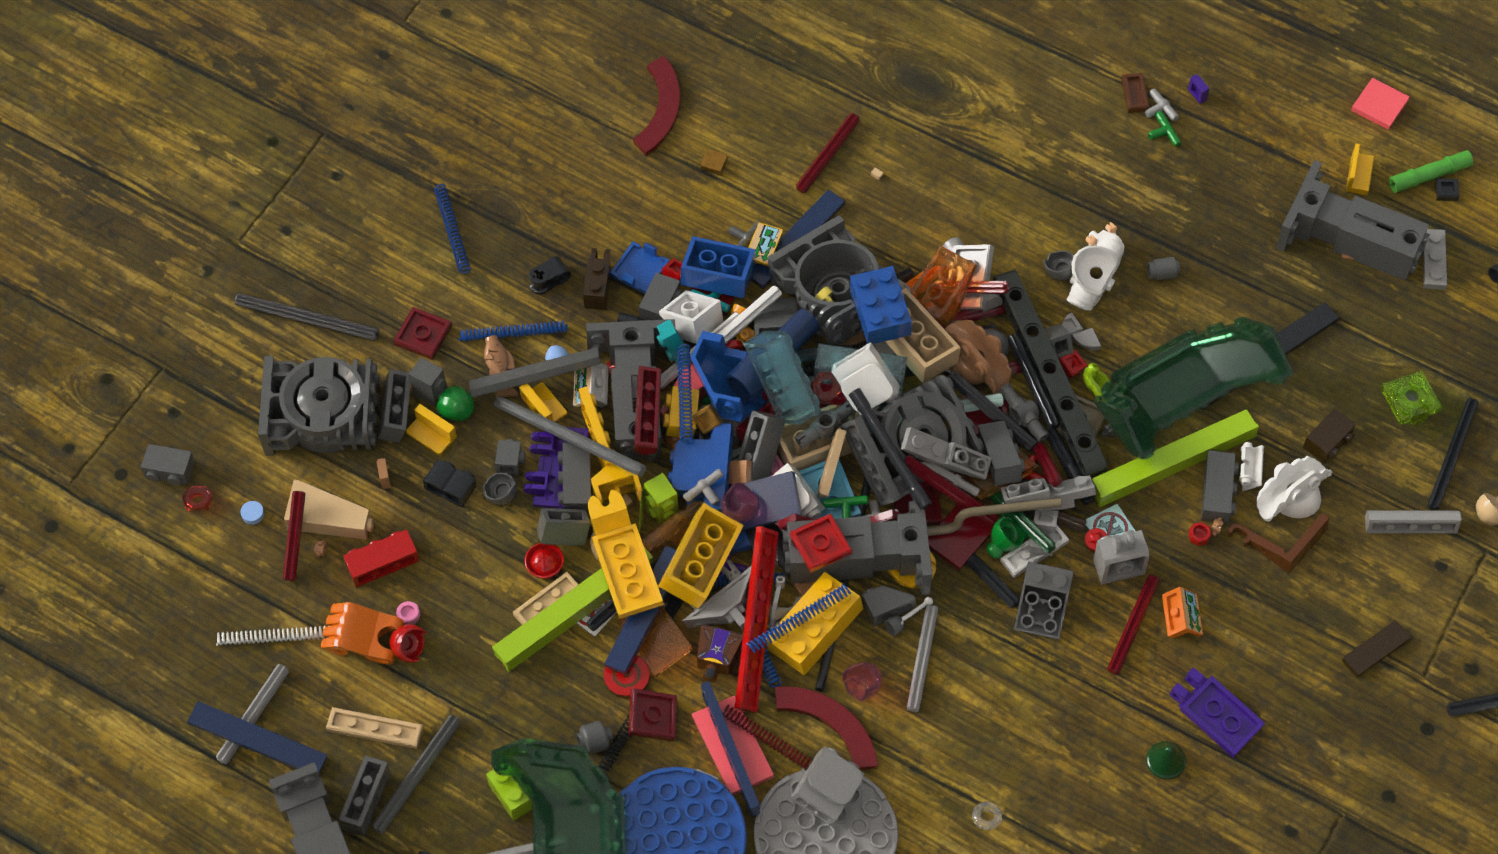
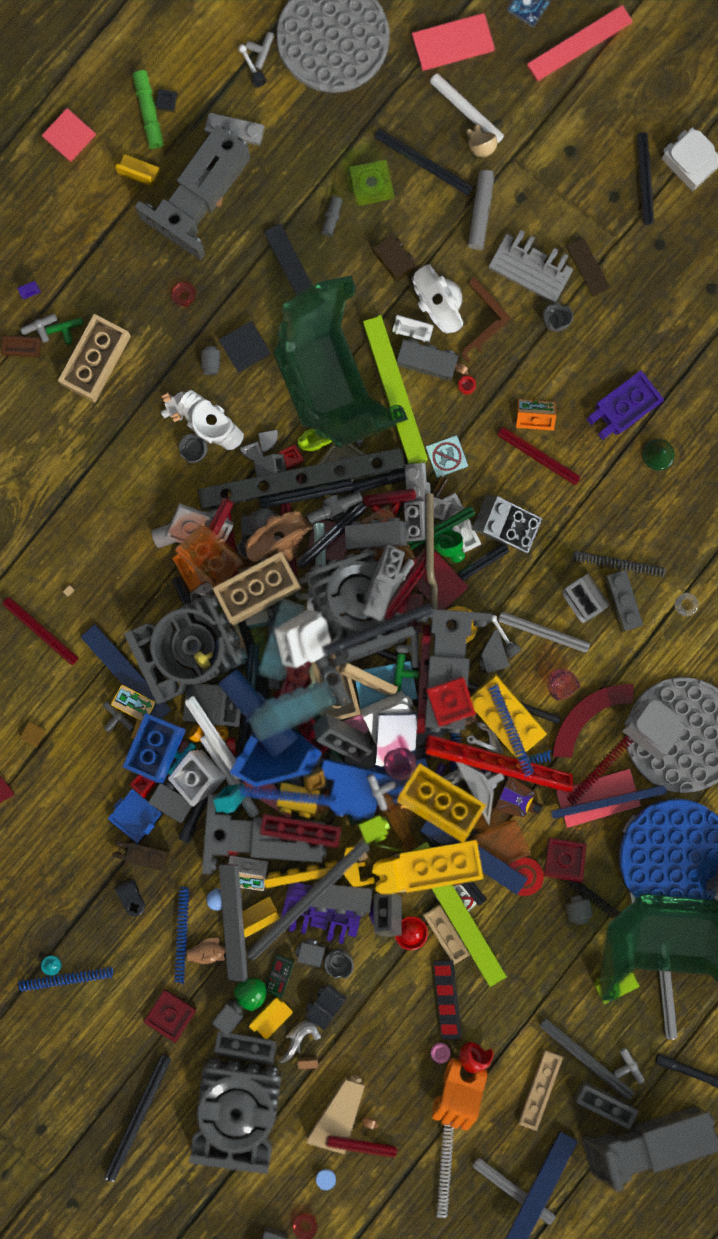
camera: 85 degrees left, 25 degrees up
red brick [343,529,420,587] -> none
medium nougat tile [729,460,752,485] -> none
blue brick [850,266,912,344] -> none
red tile [1085,528,1107,552] -> none
light grey hinge [1093,530,1150,585] -> none
none -> teal tile [41,955,62,976]
none -> tan brick [58,314,131,403]
none -> clear red piece [172,282,196,307]
none -> black tile [219,321,271,373]
none -> slope [266,954,295,999]
none -> light grey piece [279,1019,321,1063]
none -> dark grey pin [321,196,343,237]
none -> black tile [433,960,462,1039]
none -> light grey hinge [488,230,573,303]
none -> dark grey hair [542,303,573,332]
none -> light grey brick [562,573,610,623]
none -> dark grey piece [572,550,666,578]
none -> dark grey brick [604,570,643,632]
none -> light grey piece [614,1048,645,1084]

